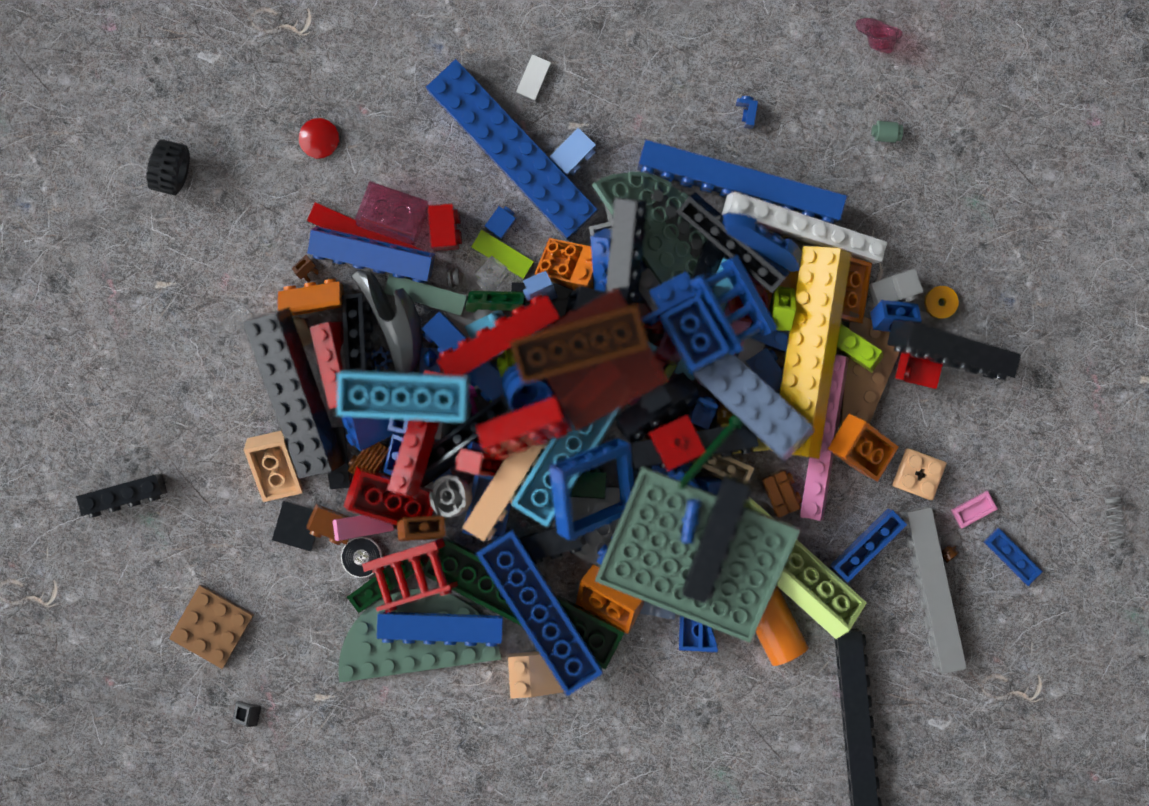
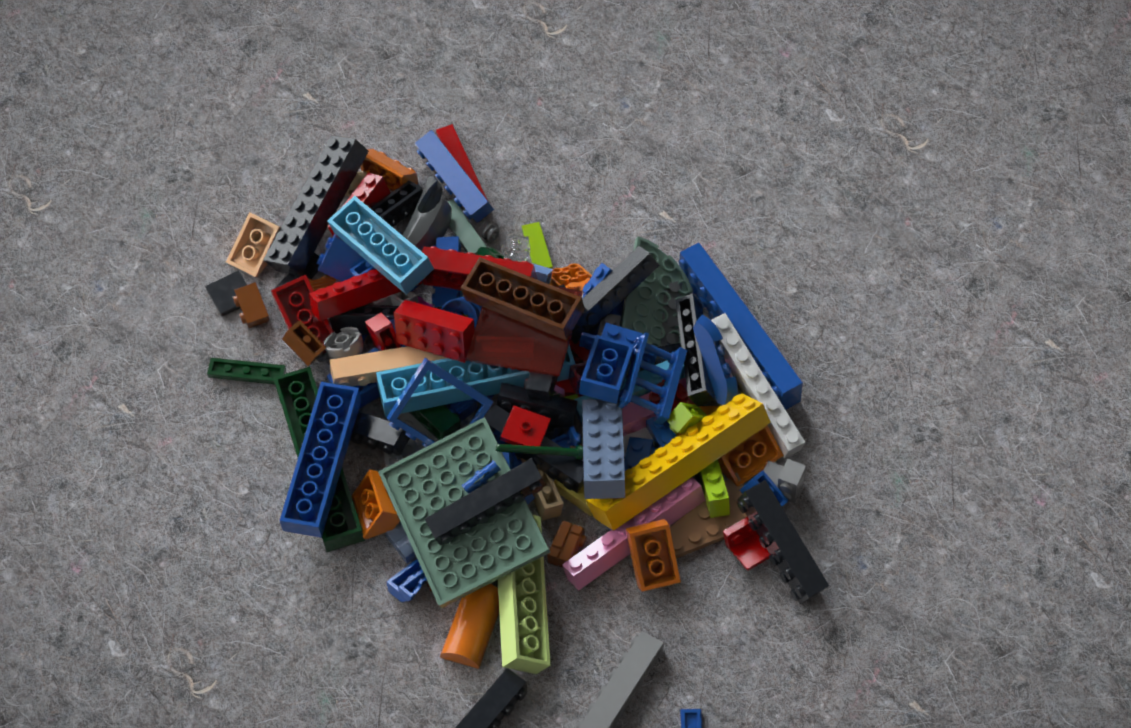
camera: 50 degrees right, 30 degrees down
black brick [76,473,168,518] -> none
black tyre [146,139,190,196] -> none
medium nougat plate [169,585,254,669] -> none
black slope [232,701,261,727] -> none
reddish brown tile [291,255,319,282] -> none
red dish [298,118,340,159] -> none
bright pink tile [333,515,394,541] -> none
sand green plate [338,588,502,683] -> none
black tile [341,537,382,578] -> none
clear pink brick [355,181,429,246] -> none
red fence [362,538,458,613] -> none
blue brick [377,611,503,647] -> none
blue brick [426,59,597,240] -> none
red brick [428,204,462,251] -> none
blue brick [485,206,516,240] -> none
light nougat slope [508,651,564,699] -> none
white tile [516,55,551,101] -> none
light blue brick [549,128,596,177] -> none
blue bracket [736,96,758,129] -> none
blue brick [829,508,907,583] -> none
clear pink piece [855,18,903,54] -> none
sand green brick [871,121,903,143] -> none
light nougat brick [892,448,947,500] -> none
light orange piece [924,286,959,319] -> none
reddish brown plate [941,545,959,563] -> none
bright pink tile [951,491,998,529] -> none

